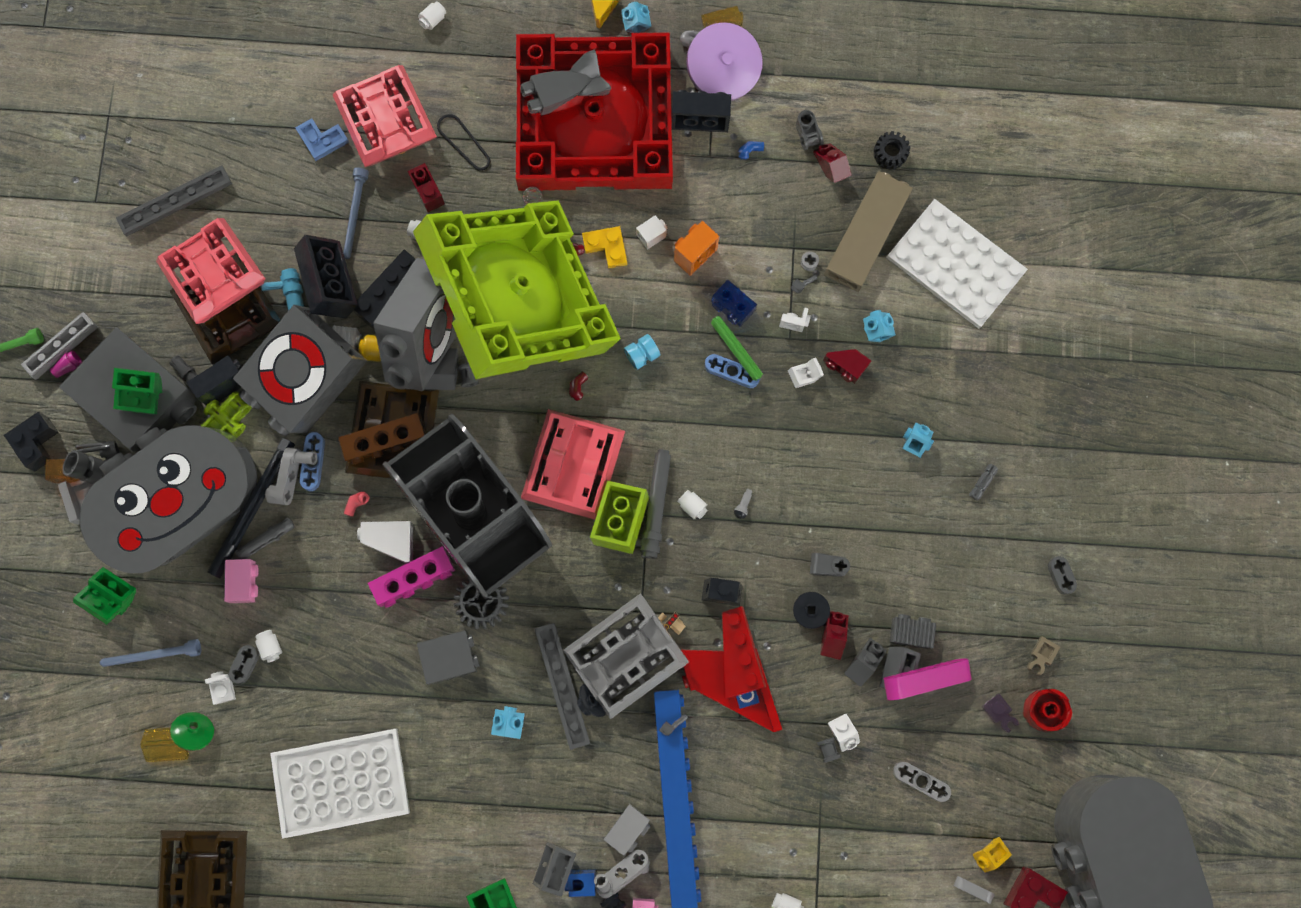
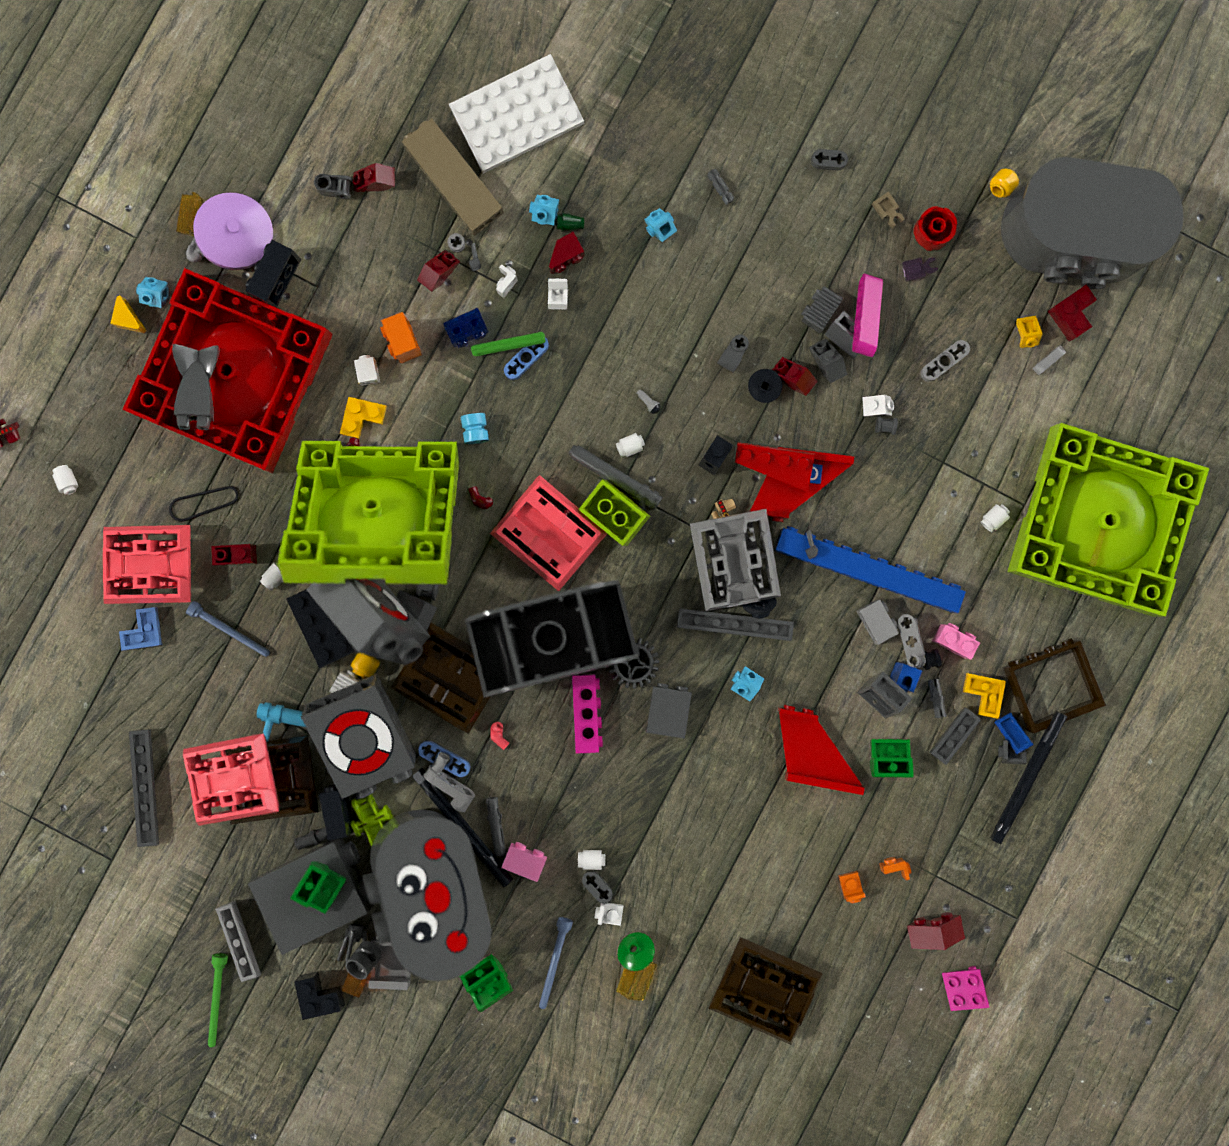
camera: 65 degrees left, 10 degrees up
dark pink cone [50,351,82,378] -> none
white plate [270,729,410,839] -> none
black brick [294,235,358,319] -> none
reddish brown brick [338,413,426,465] -> none
white slope [357,521,413,564] -> none
clear wheel [523,187,543,206] -> none
blue arm [738,141,764,159] -> none
black tyre [873,131,911,169] -> none
none -> dark red slope [417,250,460,292]
none -> dark green cone [556,212,584,232]
none -> red piece [778,705,865,795]
none -> yellow head [990,168,1019,198]

